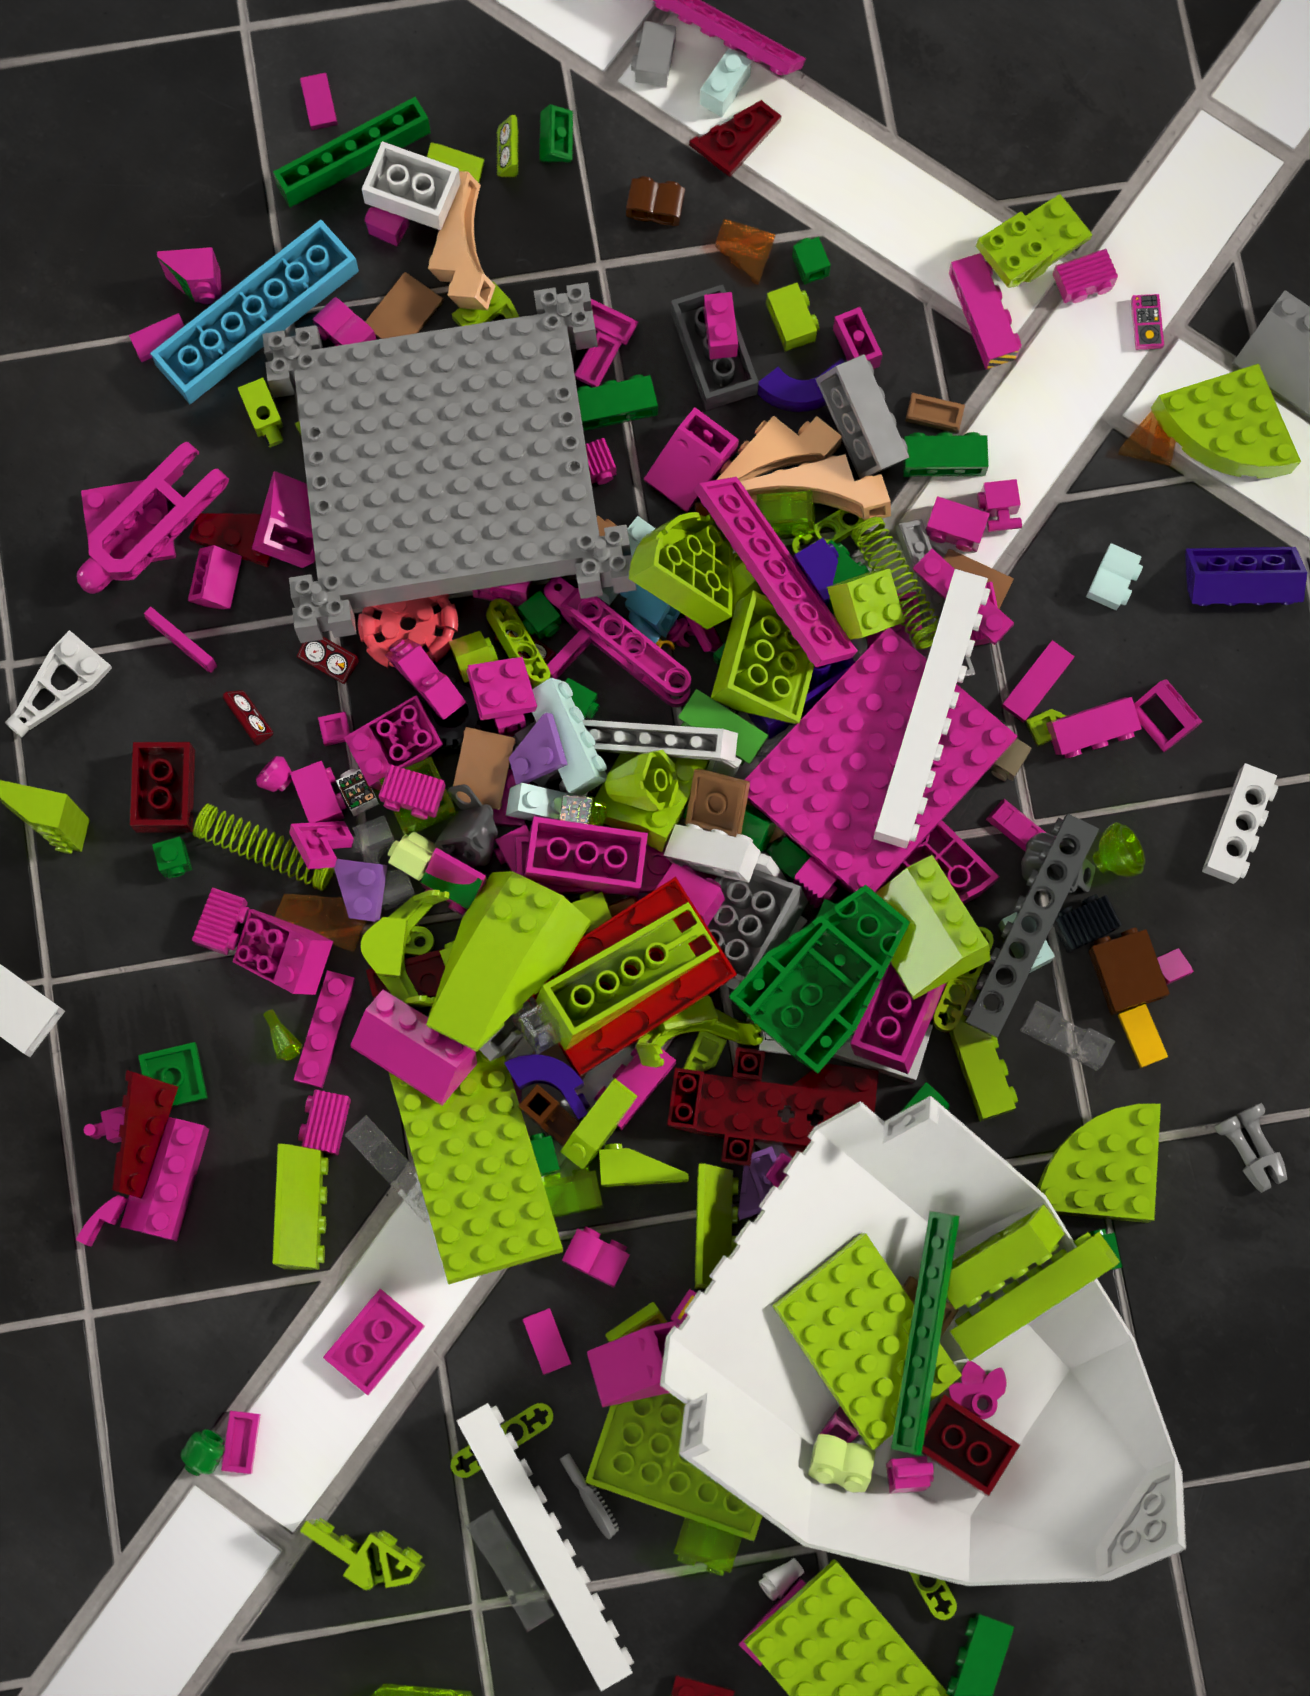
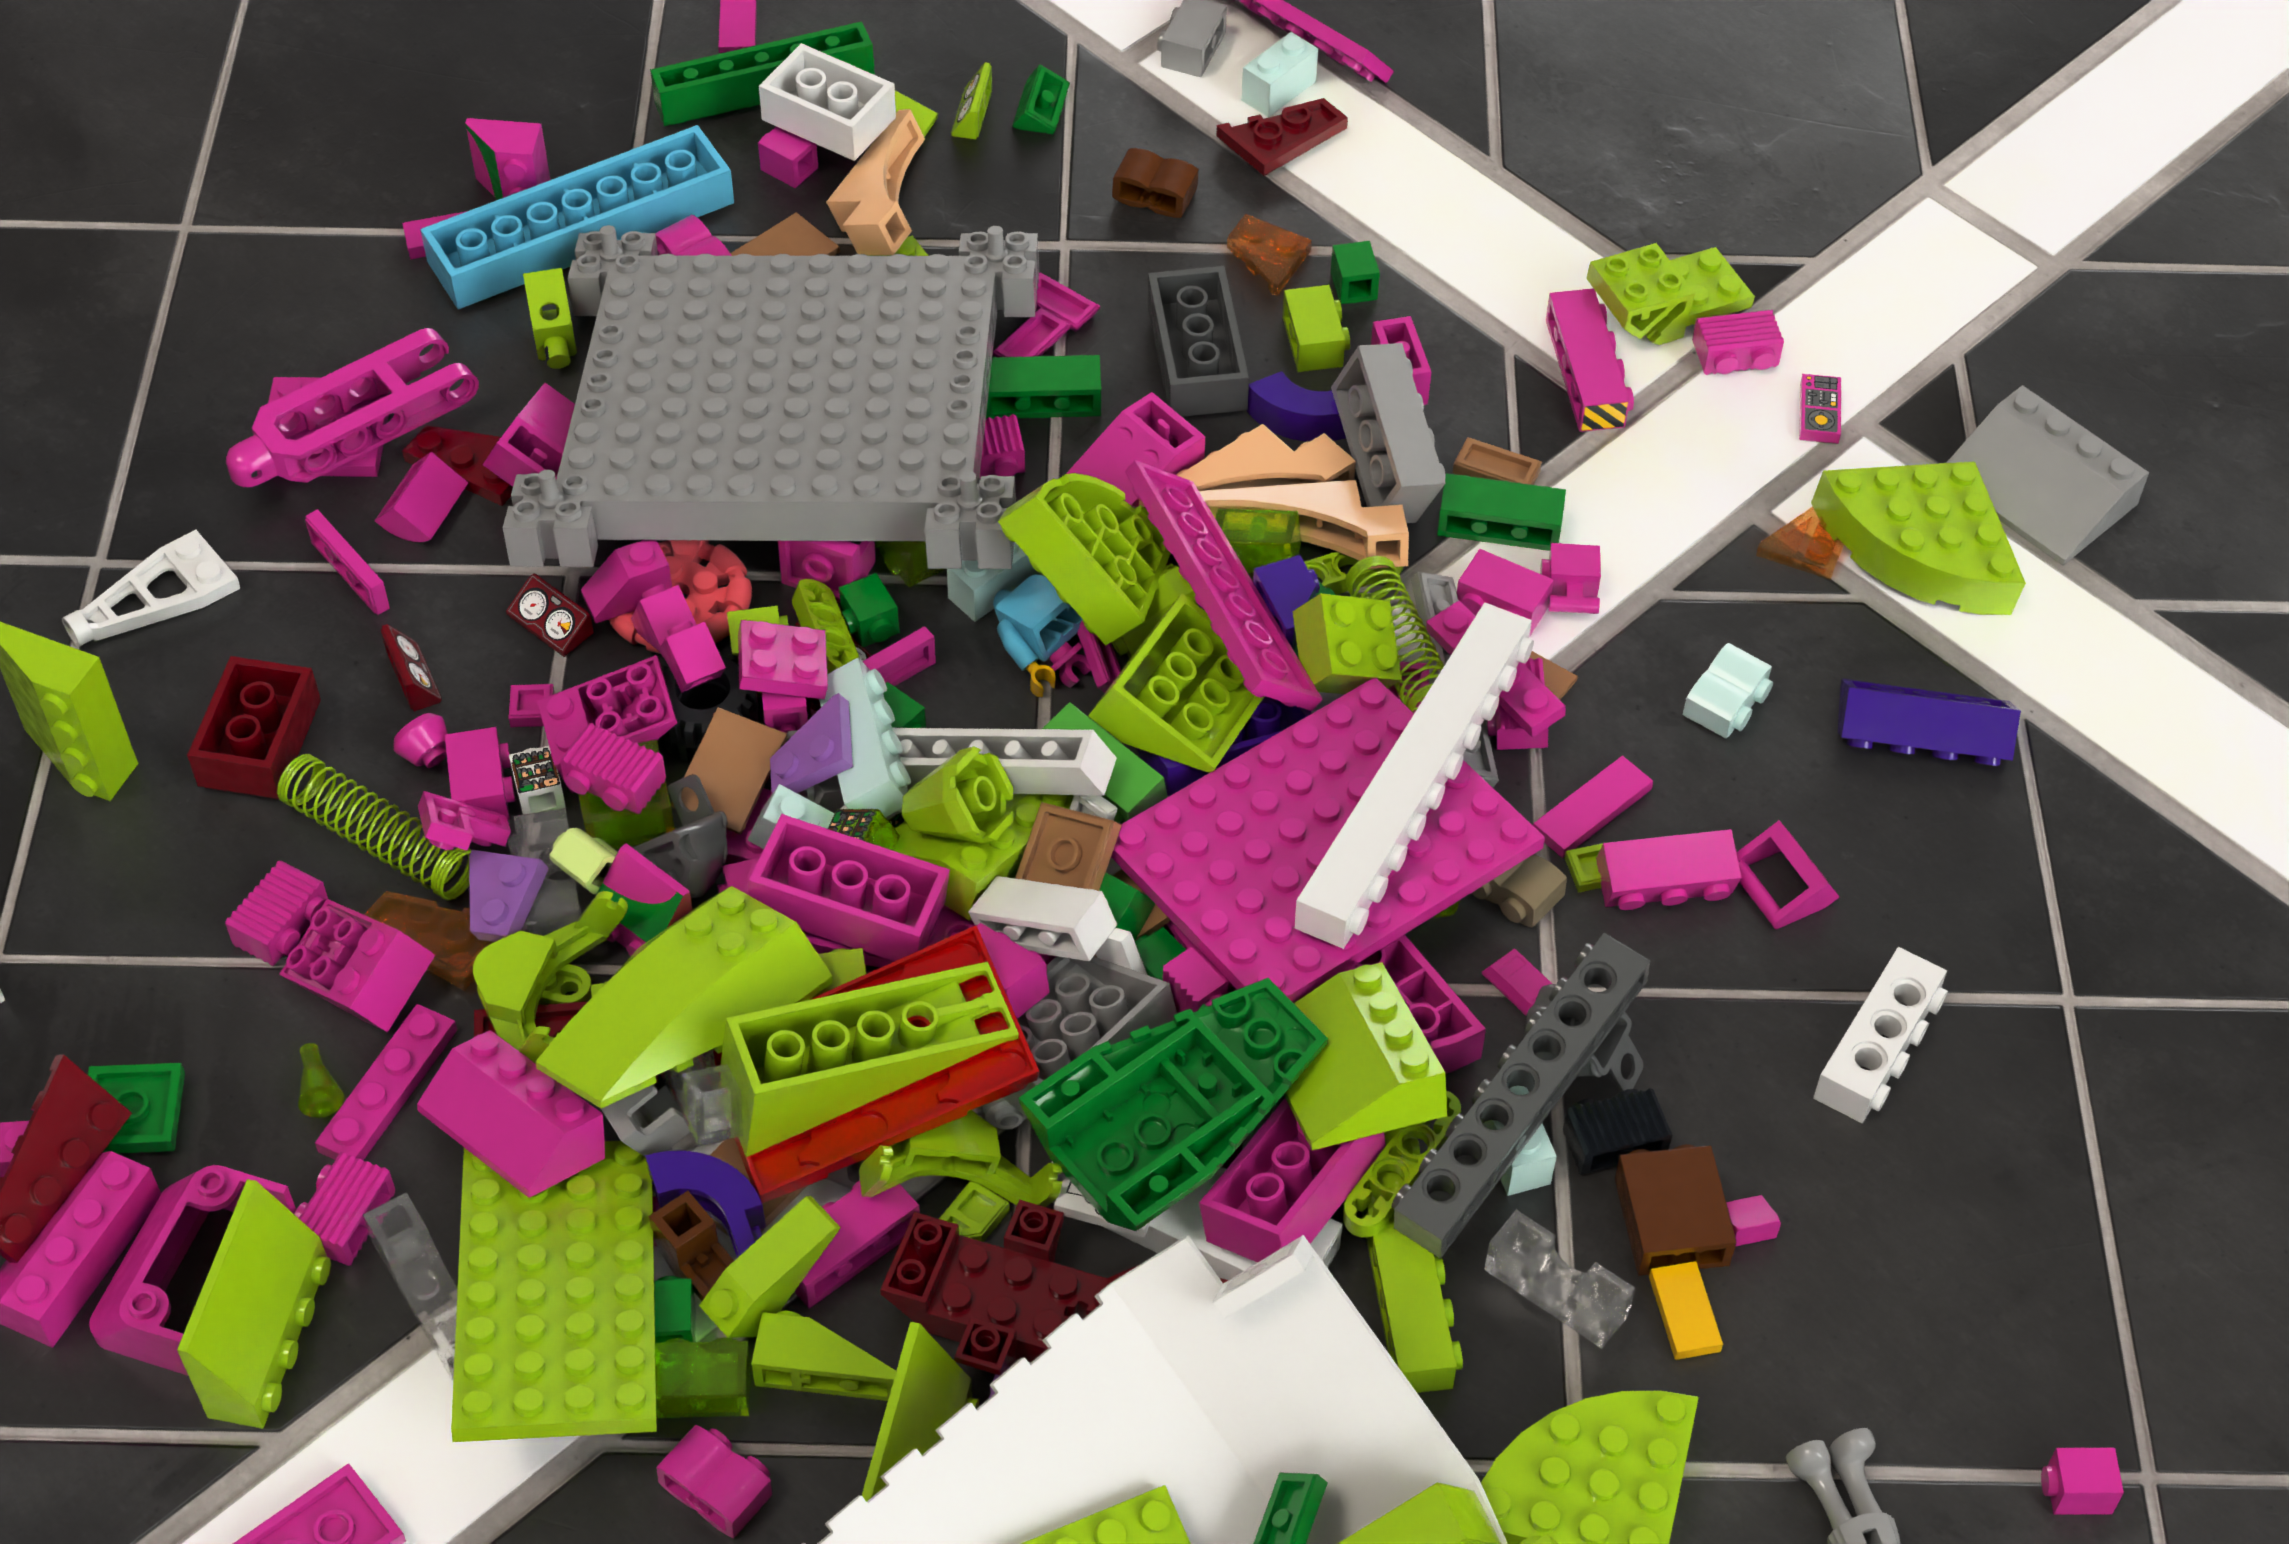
camera: 10 degrees right, 25 degrees down
green brick [152,836,192,878] -> none
dark pink piece [544,577,691,708] -> none
dark pink brick [704,292,738,359] -> none
clear neon green piece [1093,822,1145,877] -> none
none -> dark pink windscreen [89,1165,296,1376]
none -> dark pink slope [581,540,672,623]

